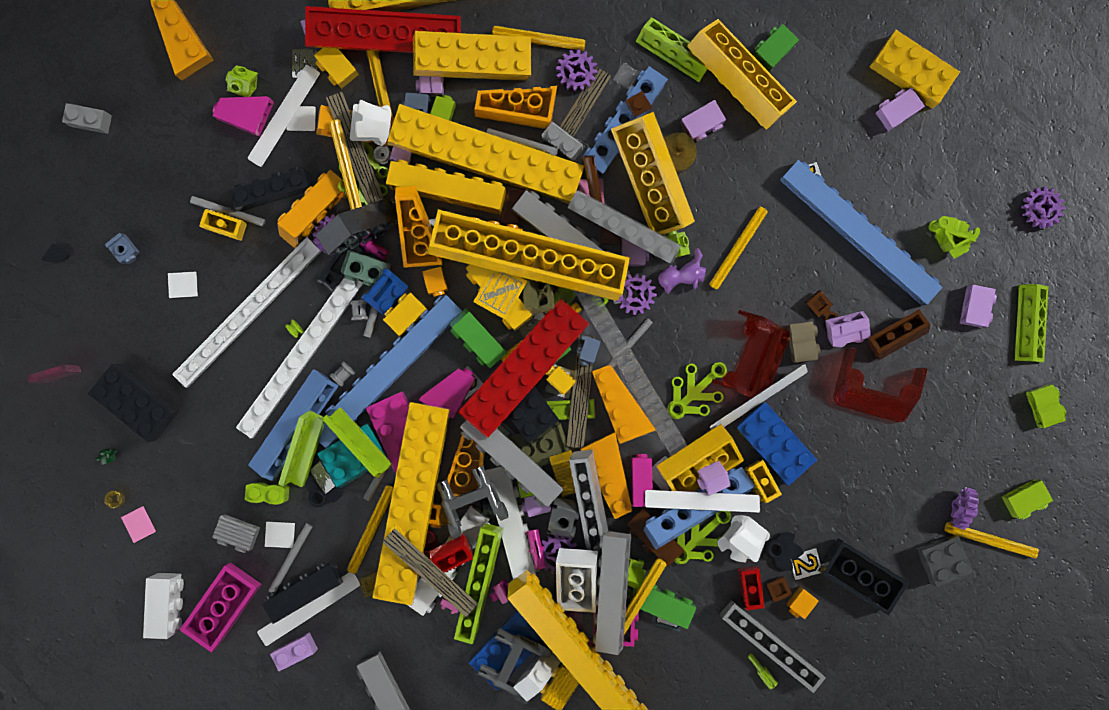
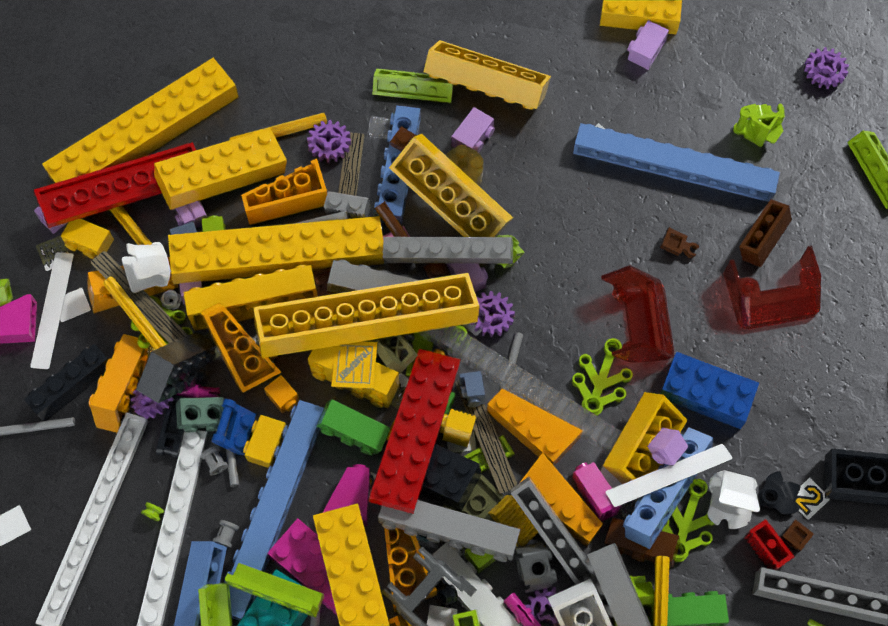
camera: 25 degrees left, 20 degrees down
yellow brick [200,209,247,241] -> none
lavender brick [521,495,551,517] -> none
medium lavender animal [658,248,706,294] -> none
yellow axle [709,207,768,290] -> none
white sticker [710,364,808,430] -> none
yellow brick [743,460,782,503] -> none
bright green brick [754,24,799,72] -> none
light orange brick [786,586,819,619] -> none
dark tan brick [787,321,820,363] -> none
lavender brick [826,311,871,347] -> none
lavender brick [960,285,997,328] -> none

